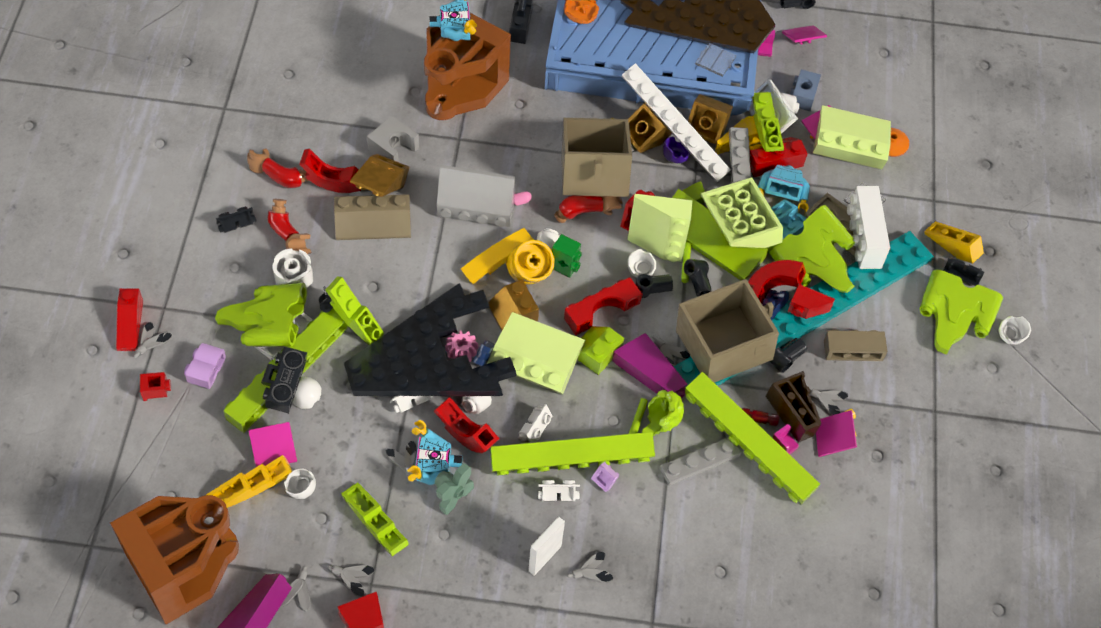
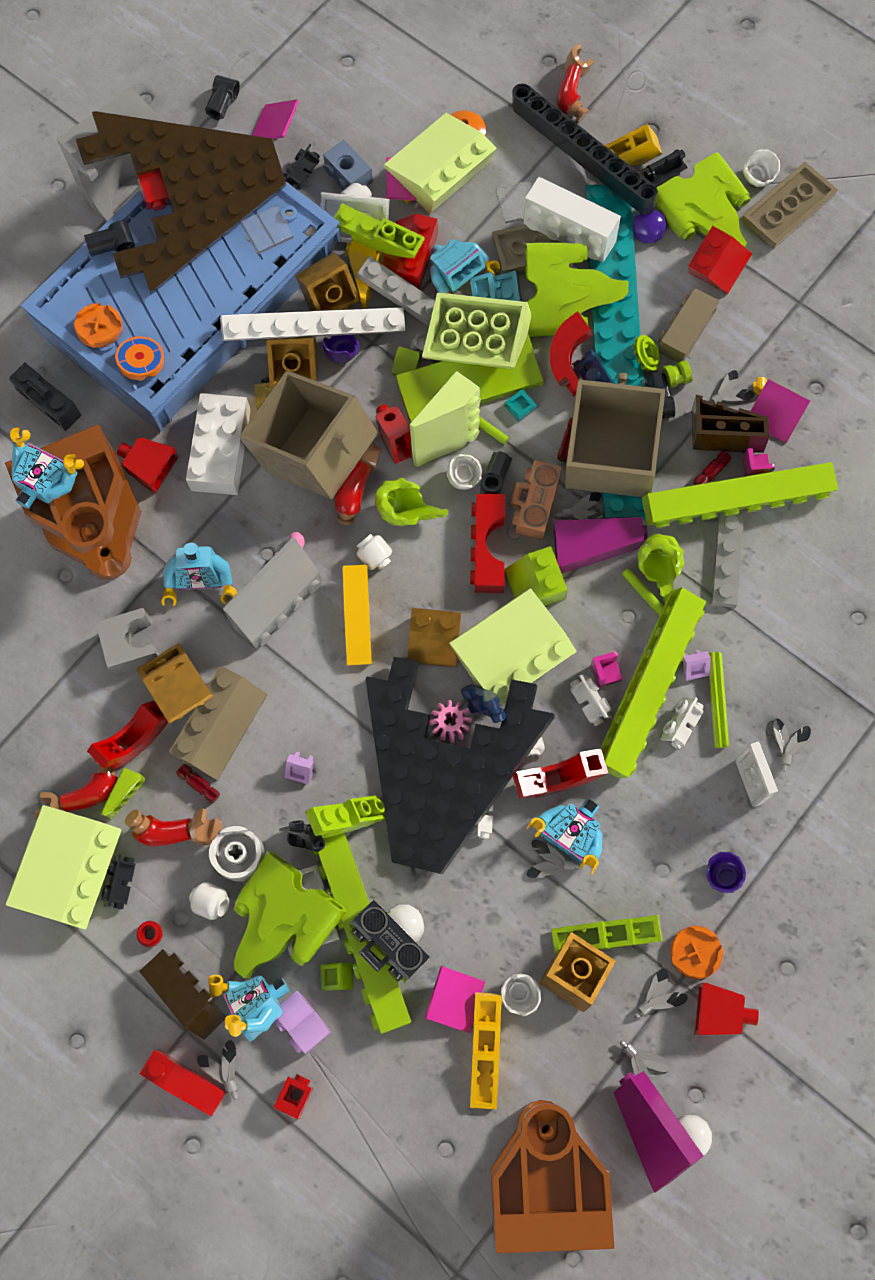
camera: 50 degrees left, 15 degrees up
sand green plant [435,463,474,515] -> none
yellow wheel [507,240,554,285] -> none
green brick [552,234,582,278] -> none
black piece [684,259,712,297] -> none
red slope [788,284,835,319] -> none
none -> yellowish green slope [5,805,122,930]
none -> lime slope [101,768,146,820]
none -> tile [115,336,165,381]
none -> red torso [117,437,179,494]
none -> red plate [136,921,163,947]
none -> dark brown wedge [139,949,227,1040]
none -> medium azure torso [161,543,237,607]
none -> dark red axle [176,764,220,804]
none -> white brick [186,393,251,495]
none -> white head [189,882,230,920]
none -> torso [208,975,290,1042]
none -> black hinge [284,144,320,190]
none -> lavender tile [285,752,313,785]
none -> lime slope [320,963,353,991]
none -> lime hair [375,478,448,526]
none -> teal tile [504,389,537,422]
none -> nougat piece [510,461,562,540]
none -> black beam [512,83,658,215]
none -> pearl gold slope [539,932,616,1013]
none -> piece [556,44,594,123]
none -> dark pink panel [590,651,622,688]
none -> dark purple hair [632,210,666,244]
none -> lime gear [632,335,660,372]
none -> lime wheel [662,360,693,389]
none -> orange tile [670,926,723,979]
none -> red slope [688,225,752,295]
none -> dark purple hair [706,852,746,893]
none -> lime axle [709,652,729,749]
none -> dark tan plate [742,162,838,249]

